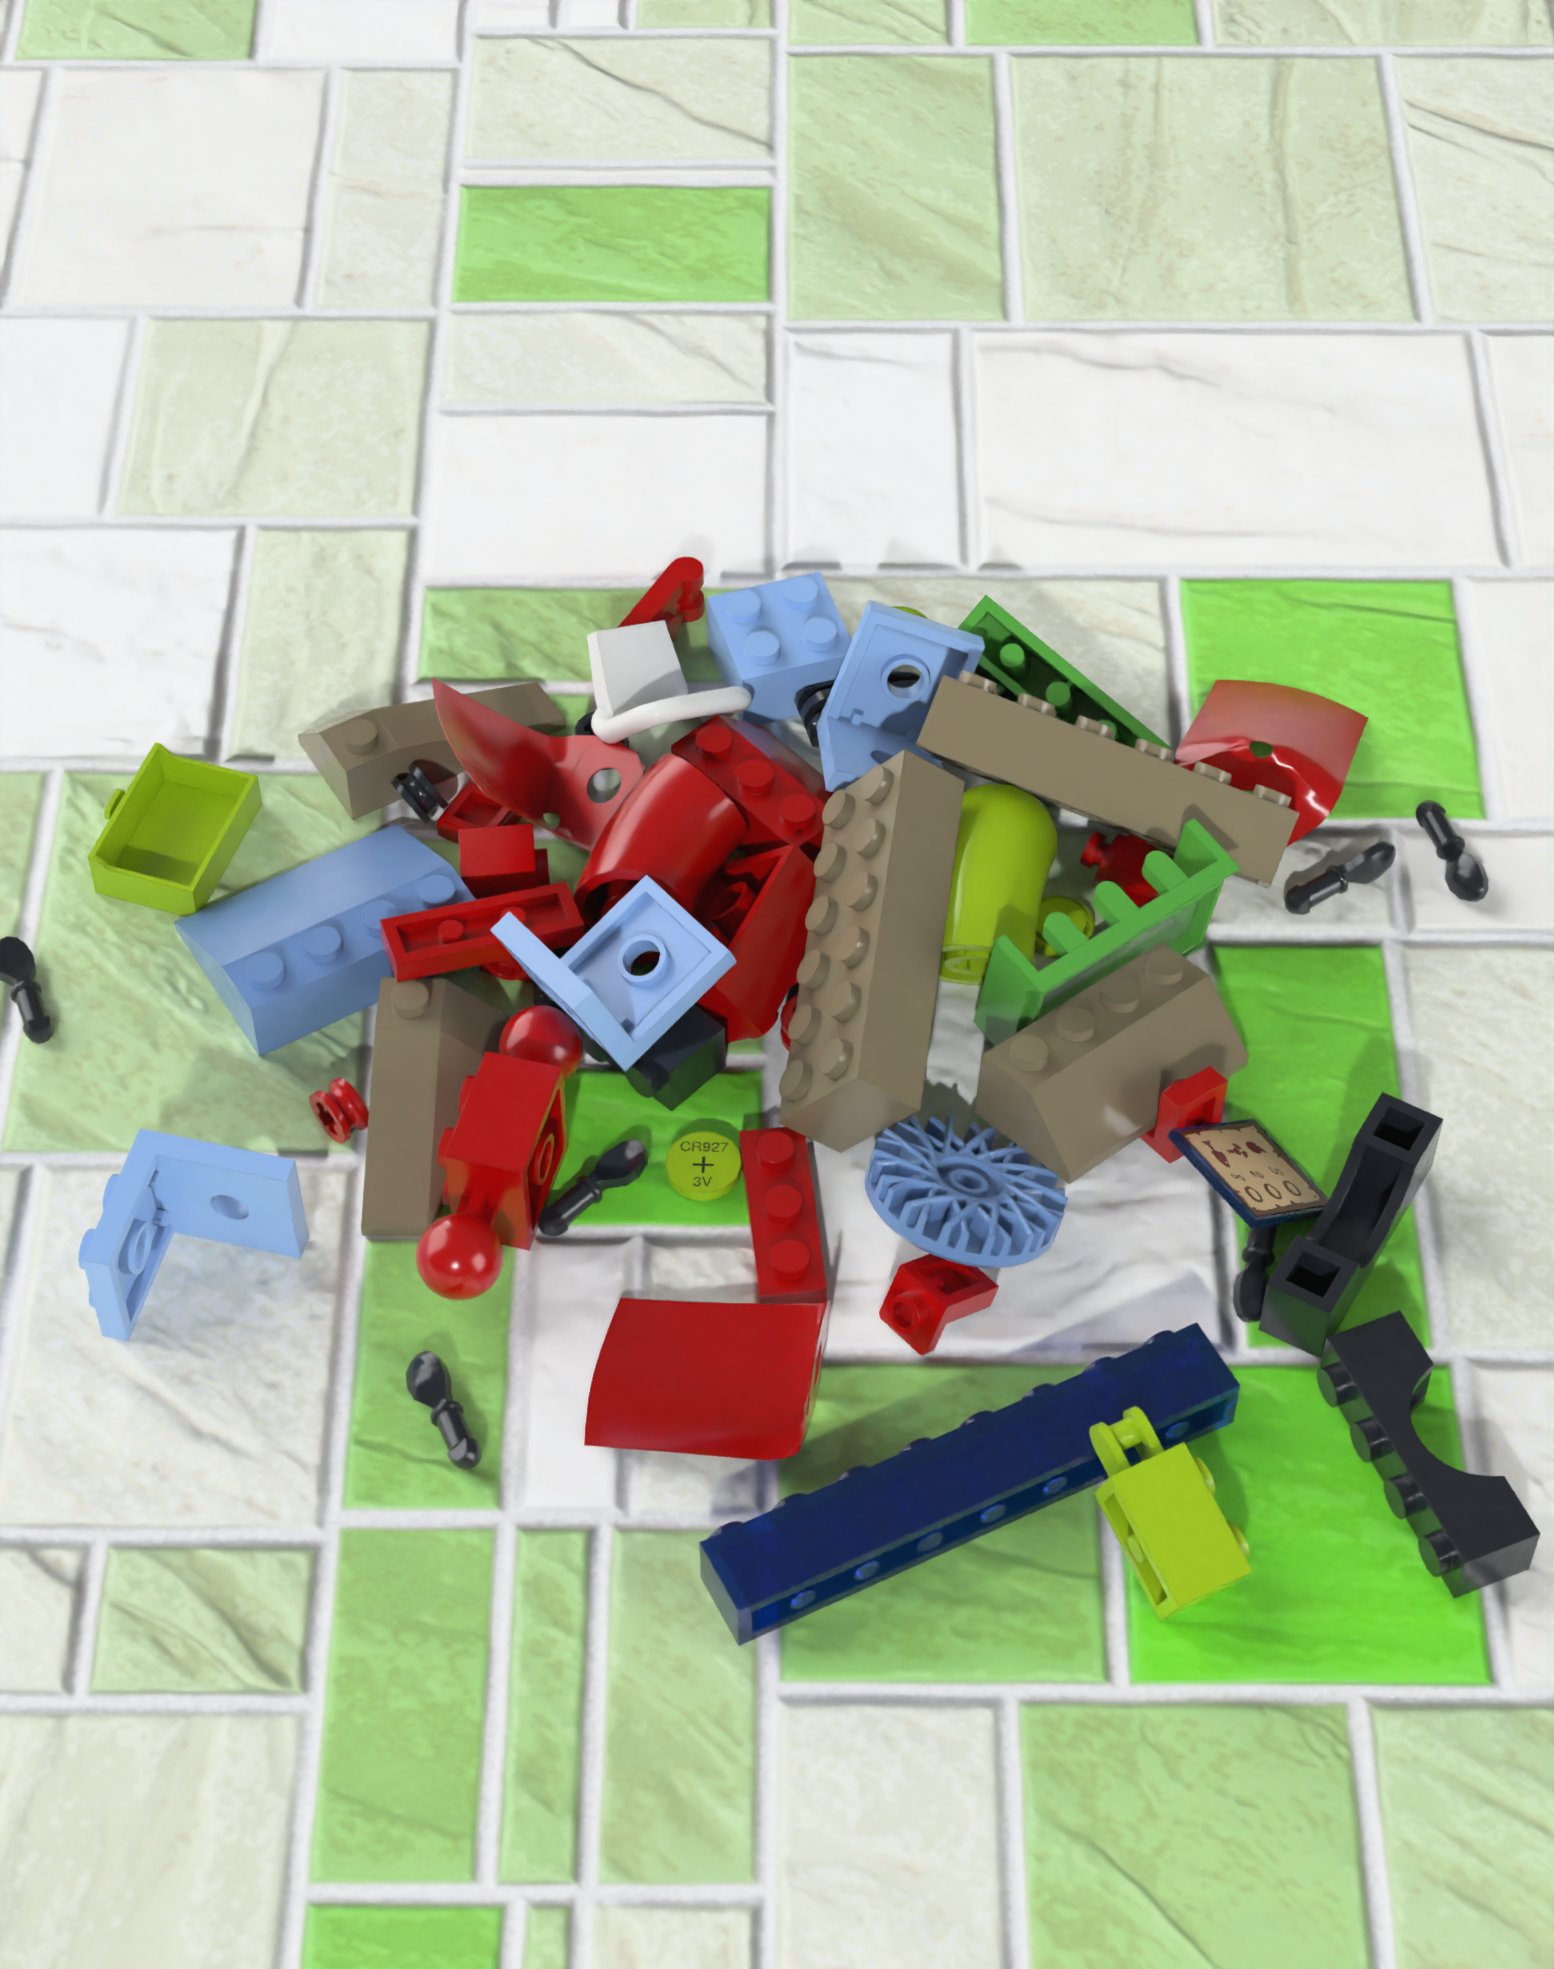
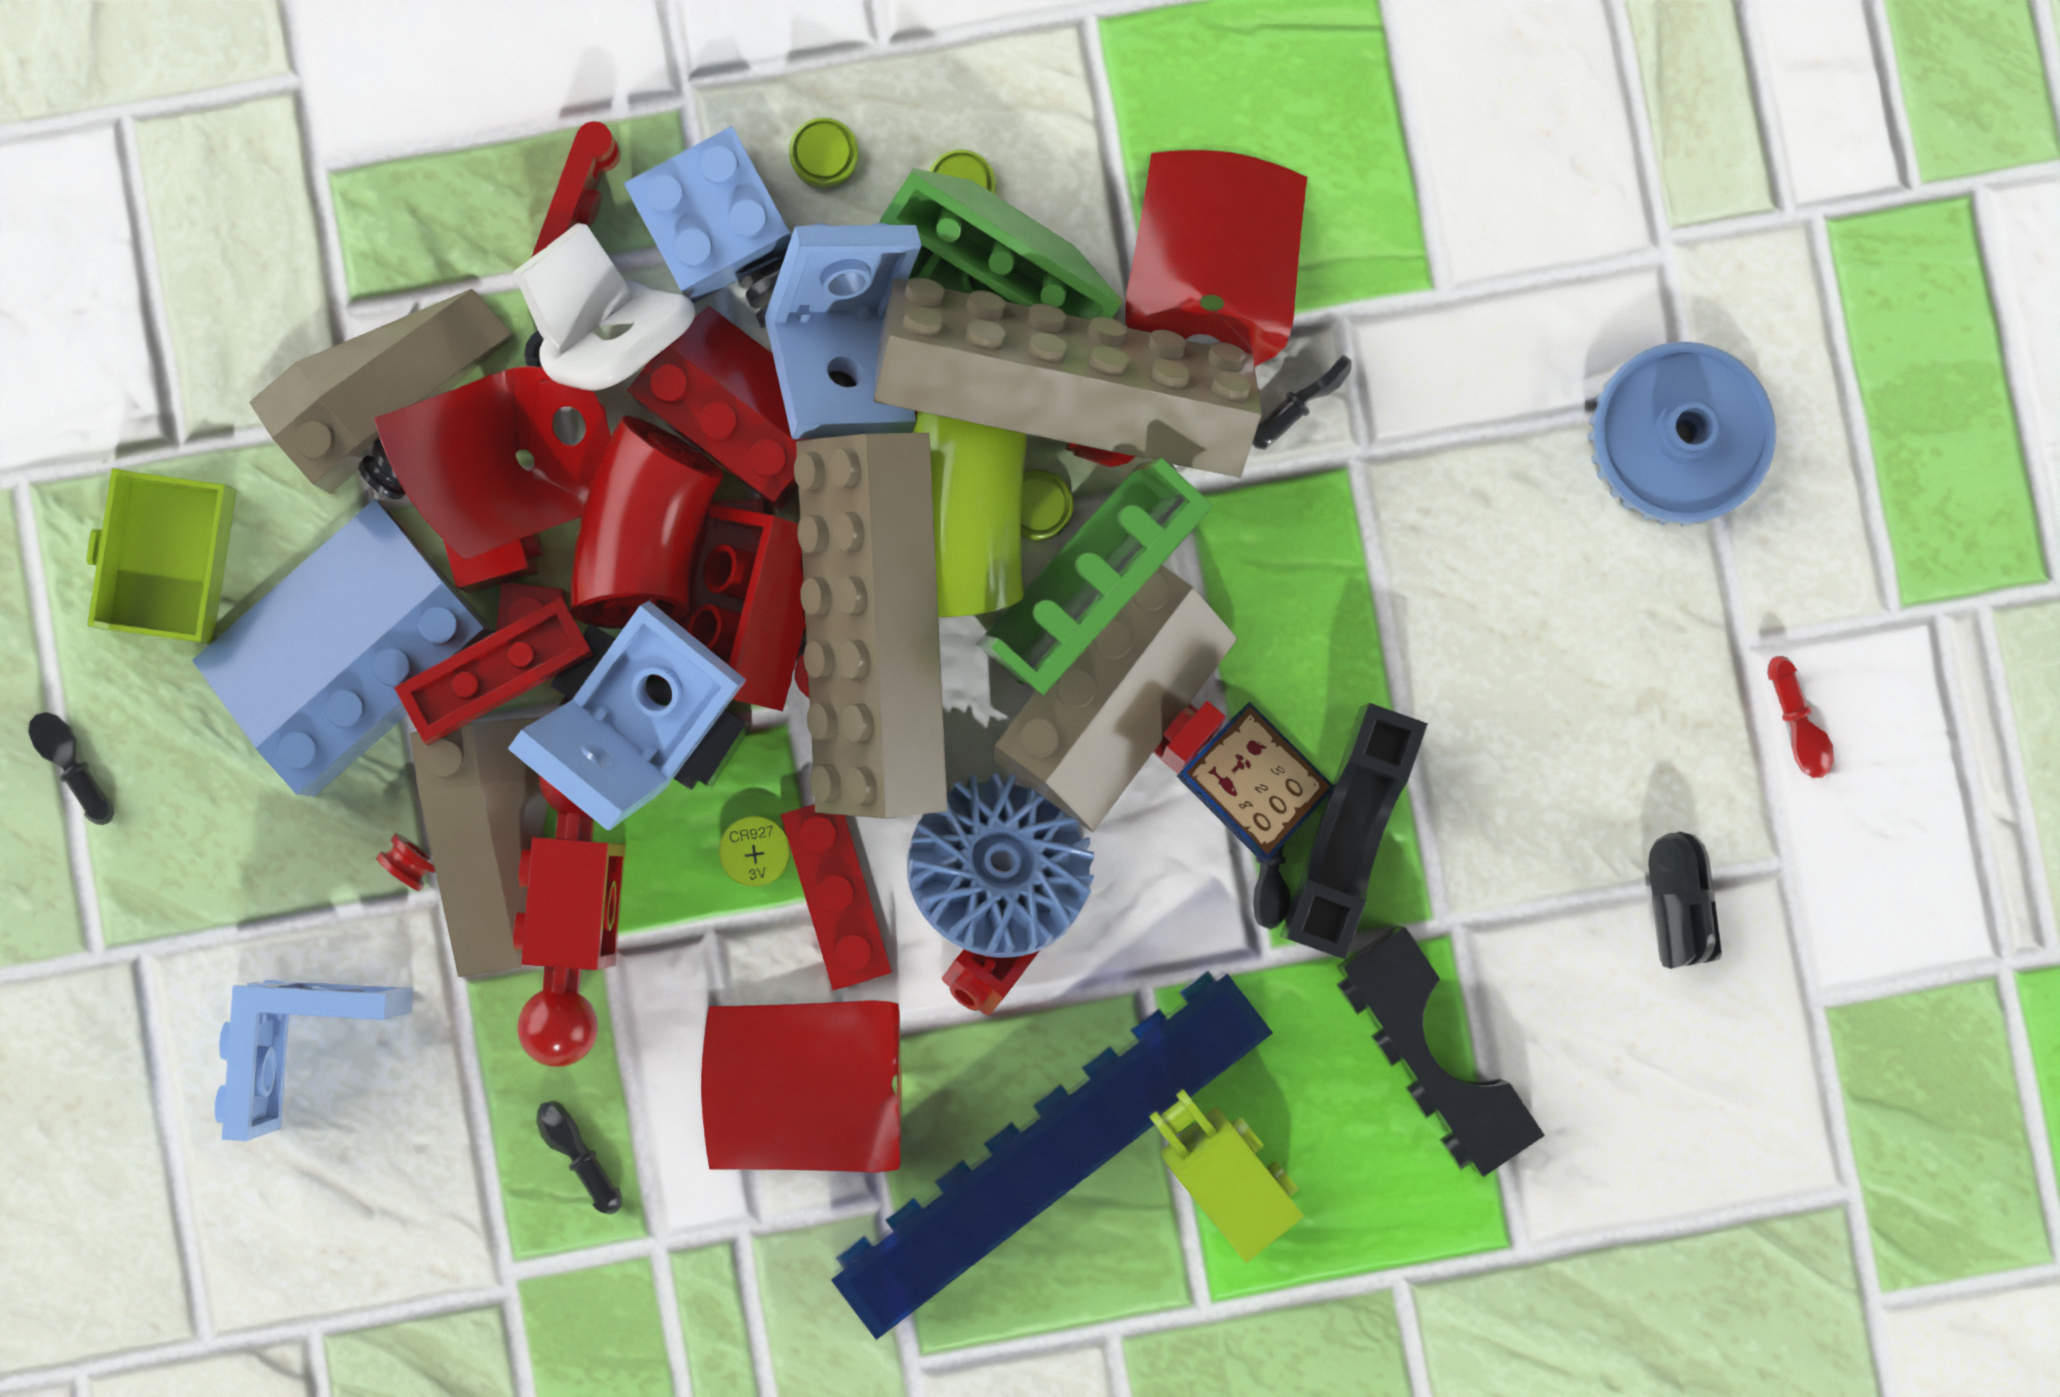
camera: 15 degrees left, 35 degrees up
black piece [538,1139,648,1237] -> none
black piece [1416,800,1489,902] -> none

